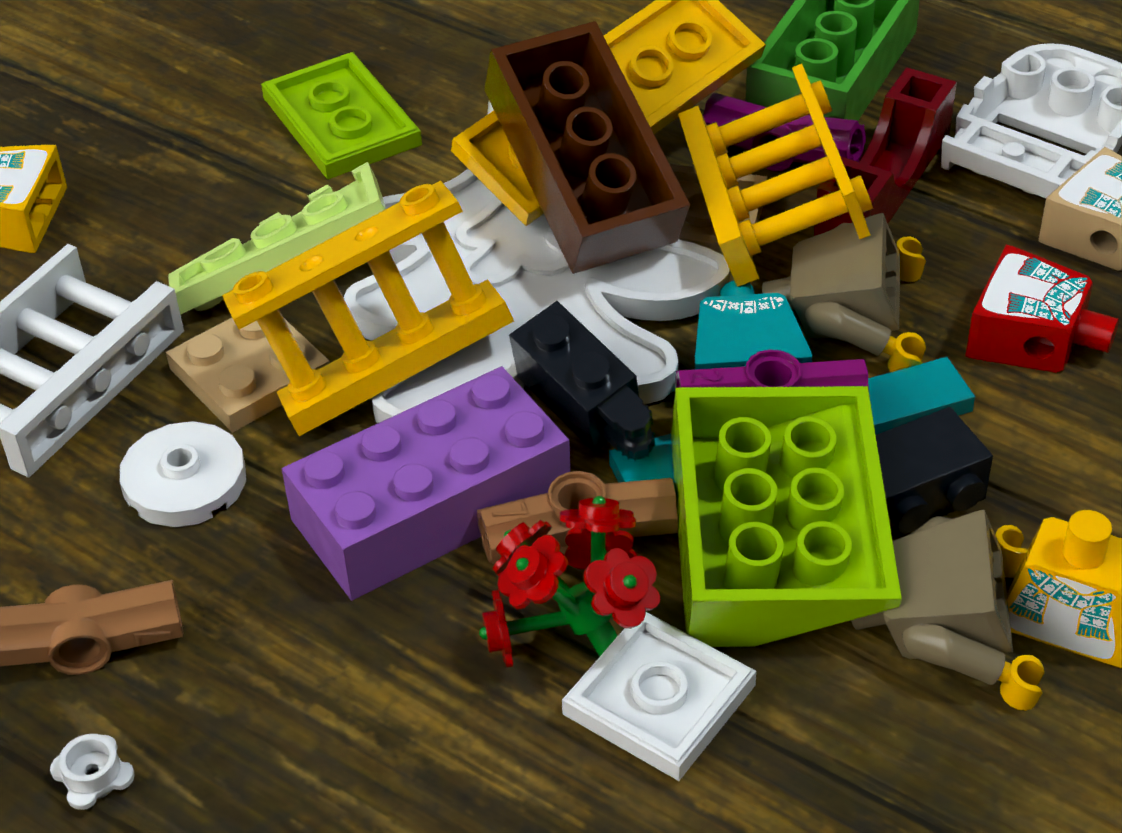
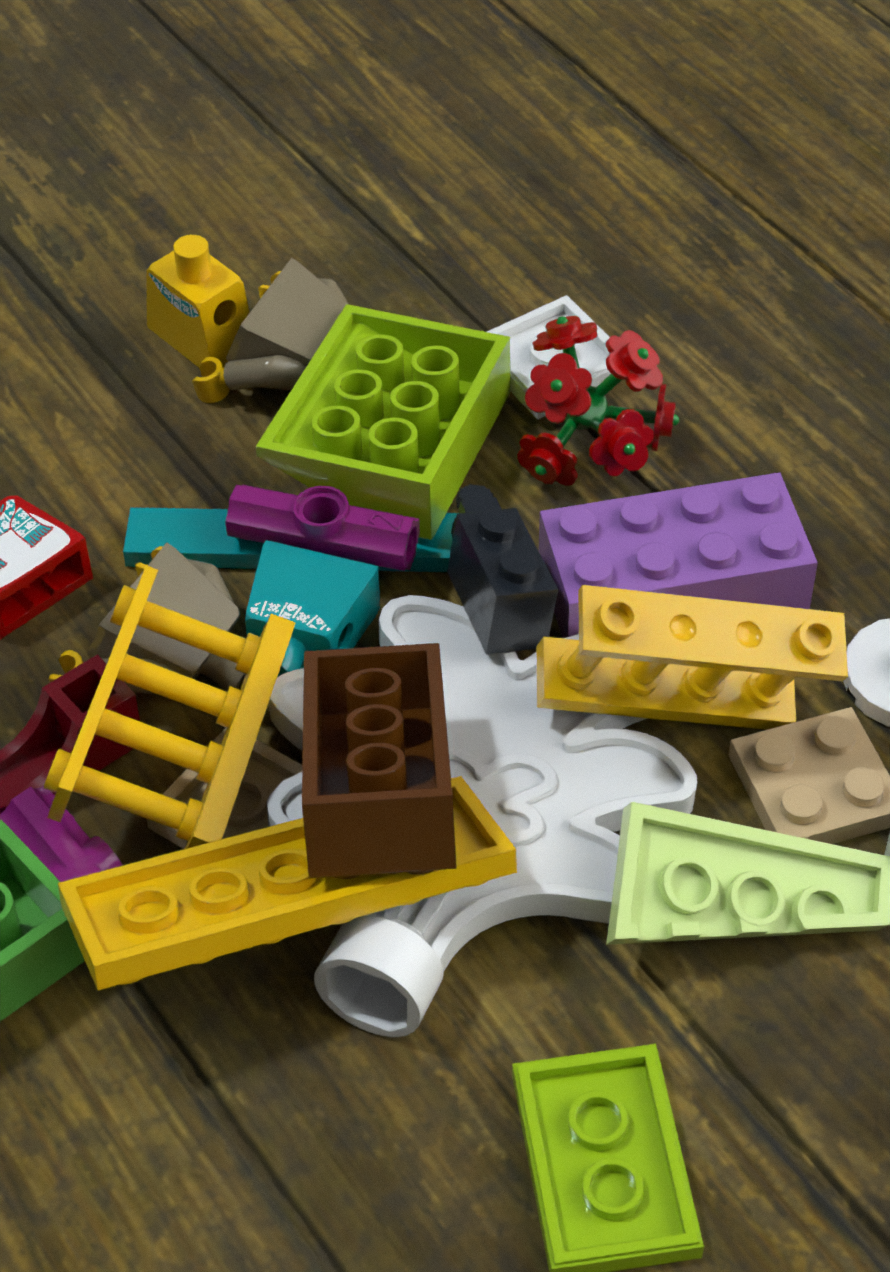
camera: 160 degrees left, 5 degrees up
medium nougat piece [477,471,678,564] -> none
black hinge [876,407,993,536] -> none

